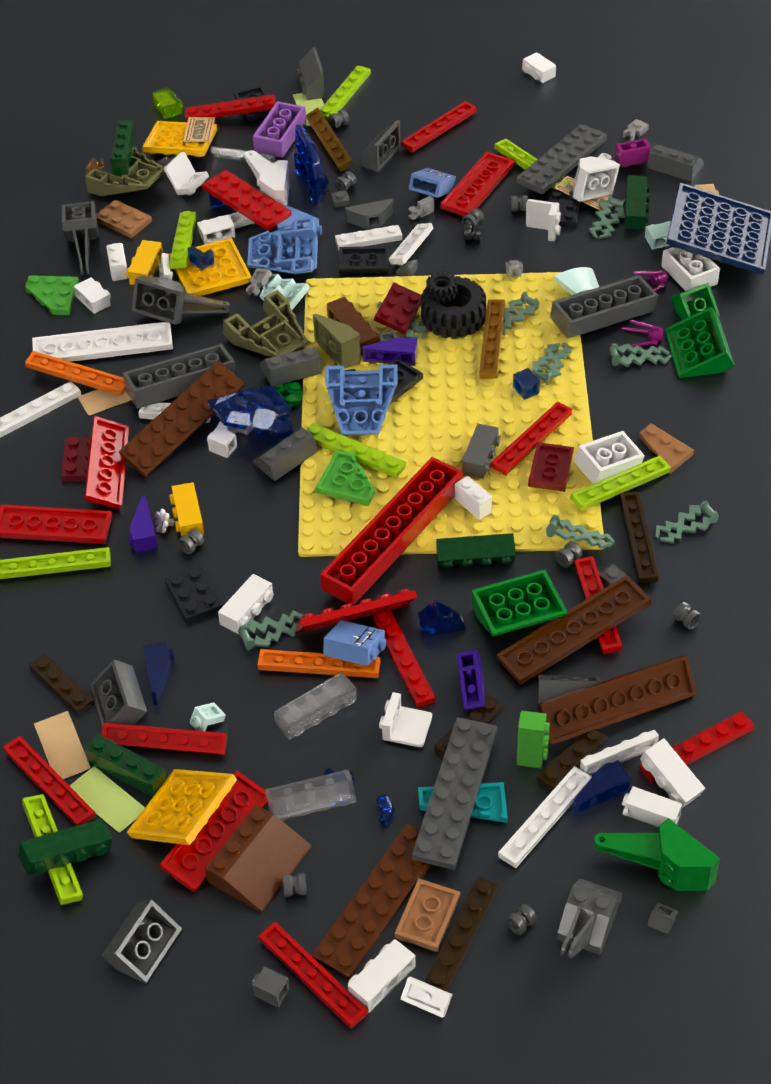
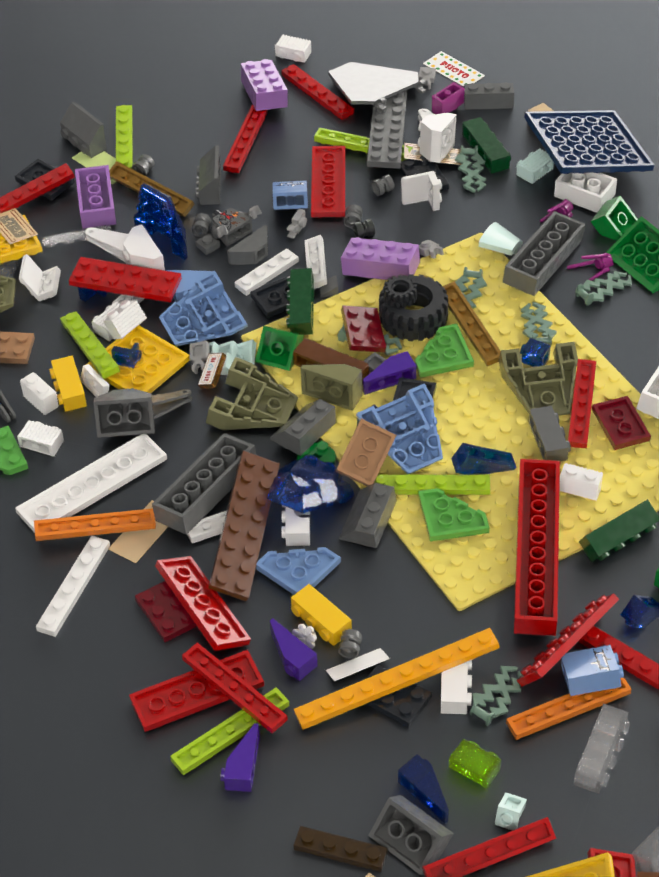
camera: 30 degrees left, 0 degrees up
none -> white brick [103,300,147,339]
none -> red plate [182,643,288,734]
none -> tile [198,353,227,389]
none -> dark grey torso [211,205,262,246]
none -> dark purple slope [221,723,260,792]
none -> medium lavender brick [241,59,288,111]
none -> green slope [255,326,304,371]
none -> medium blue plate [256,547,341,595]
none -> red plate [281,64,354,120]
none -> dark green brick [286,268,314,335]
none -> light orange plate [294,628,500,730]
none -> white sticker [326,648,390,681]
none -> flag [328,62,427,111]
none -> medium nougat plate [336,418,396,486]
none -> medium lavender brick [341,237,420,280]
none -> bright green plate [415,324,474,378]
none -> white sticker [423,51,485,86]
none -> clear neon green brick [449,739,501,789]
none -> slope [451,443,517,475]
none -> olive wedge [498,342,578,416]

